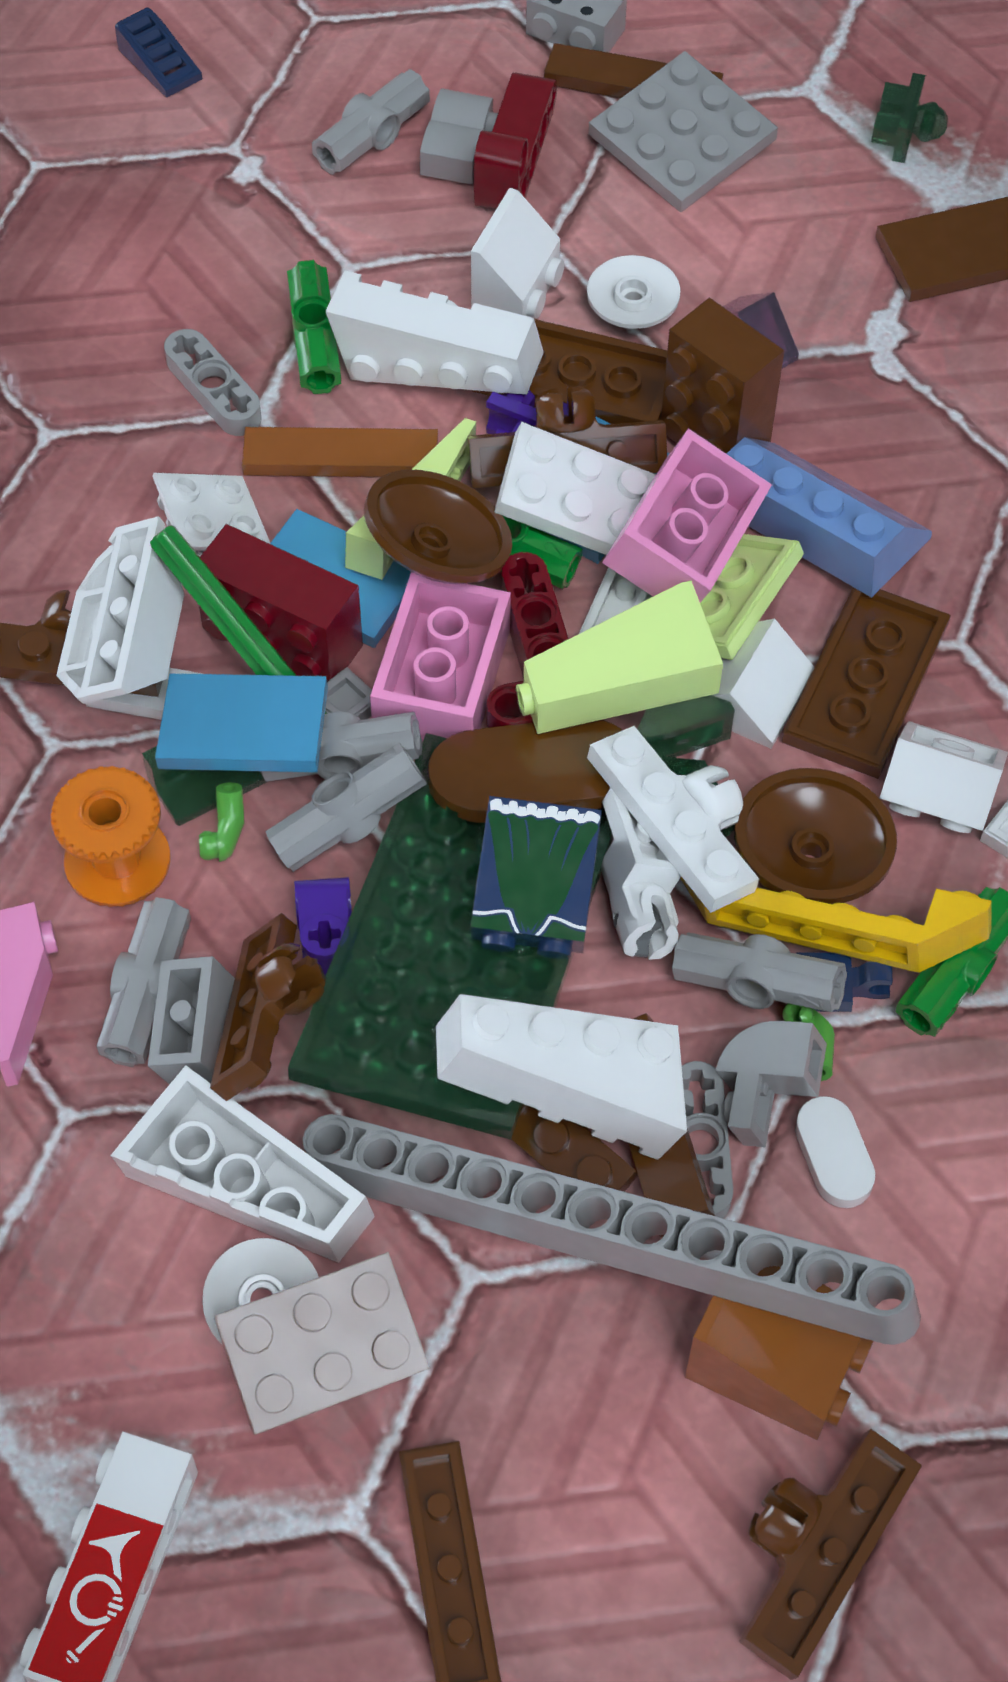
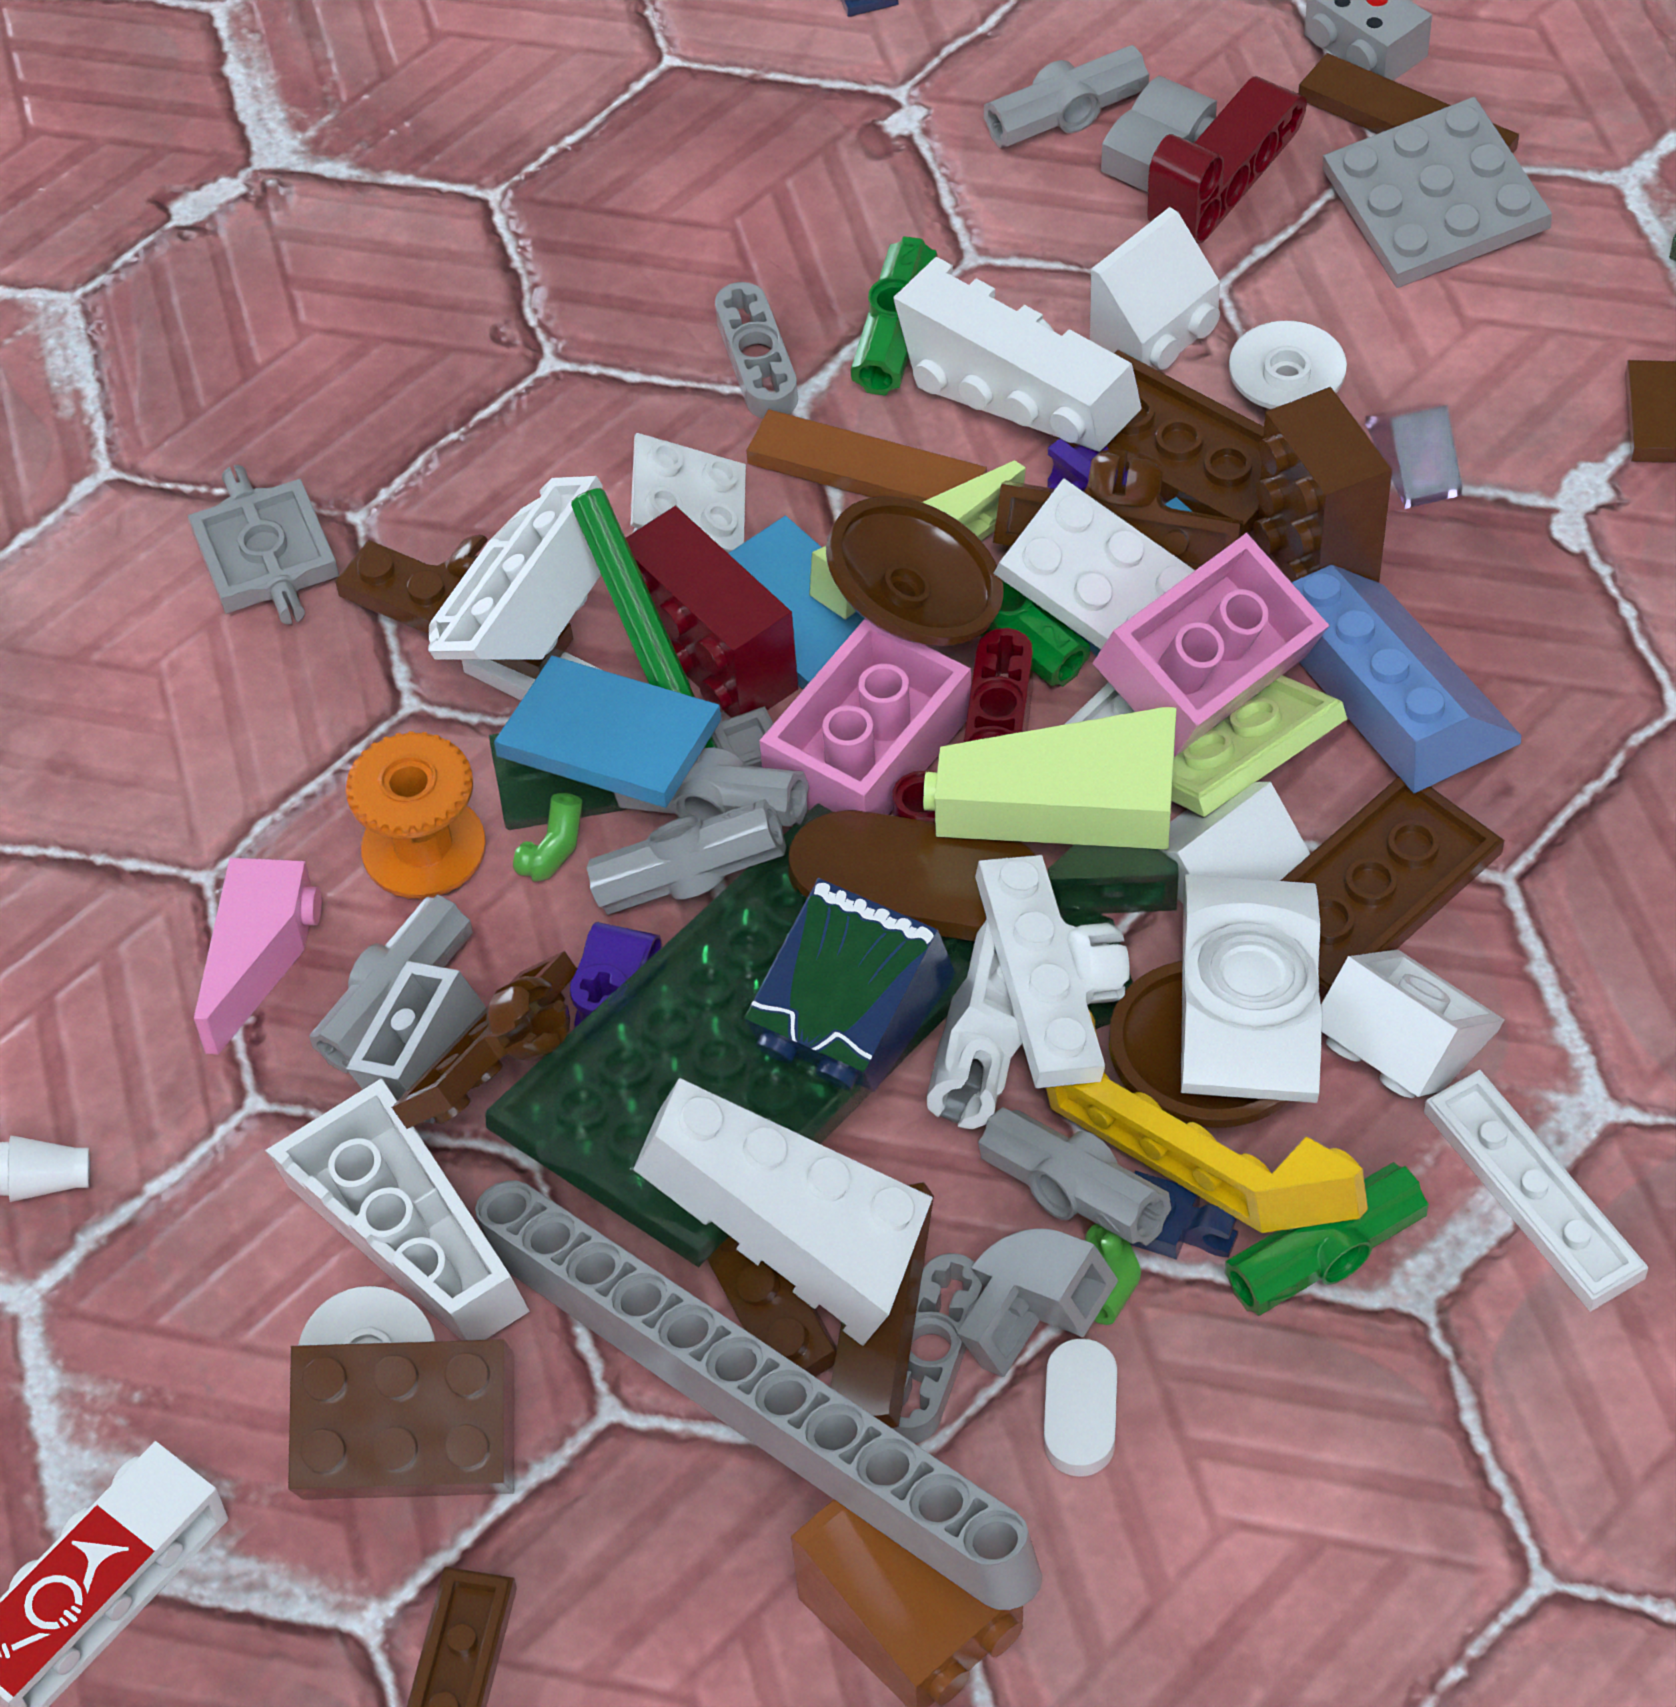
camera: 25 degrees right, 5 degrees down
none -> white slope [1181,874,1322,1103]

